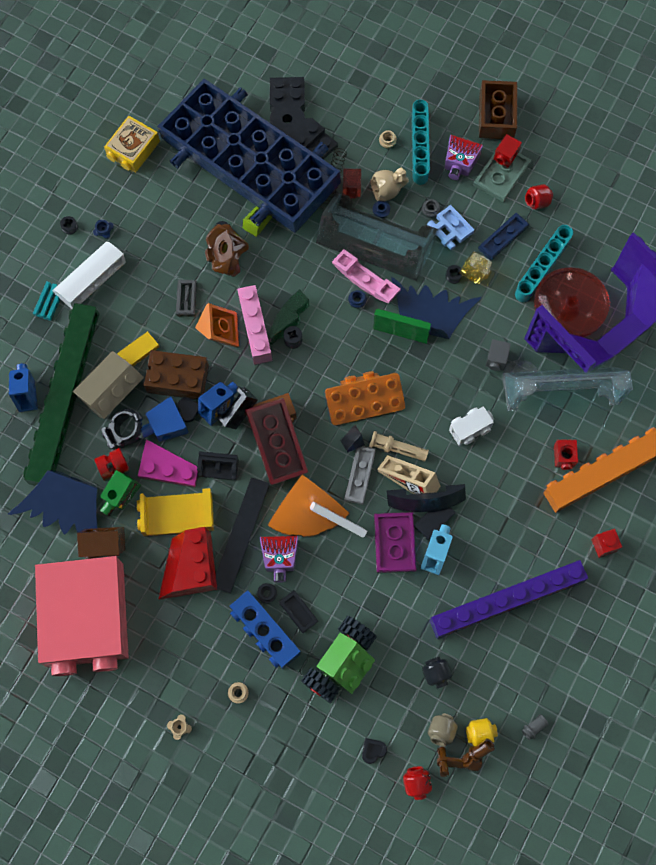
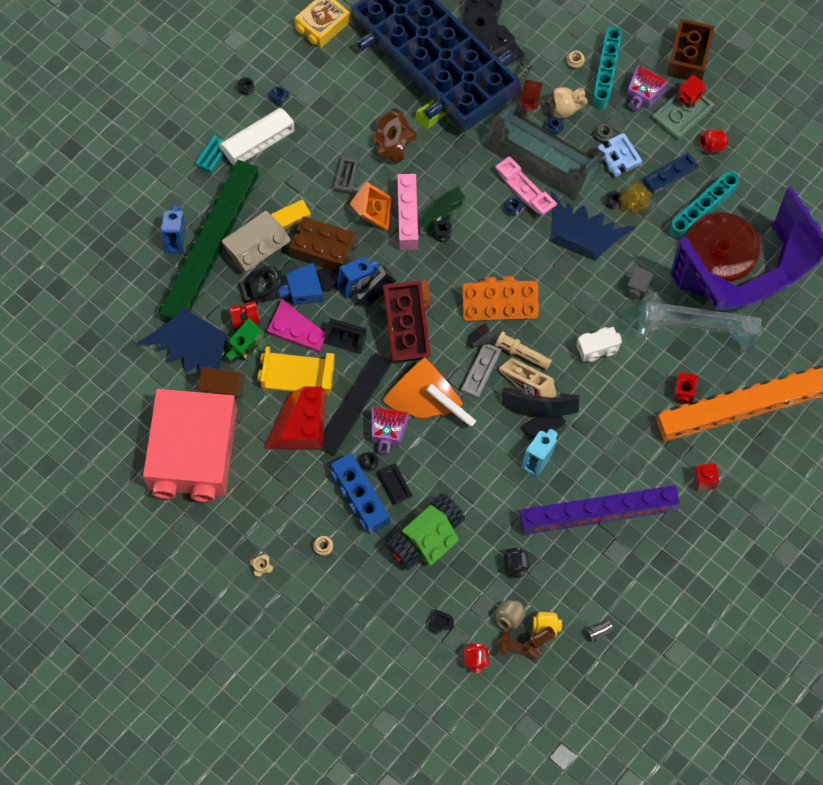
camera: 10 degrees right, 5 degrees down
green tile [373,309,431,344] -> none
magenta tile [374,512,416,573] -> none

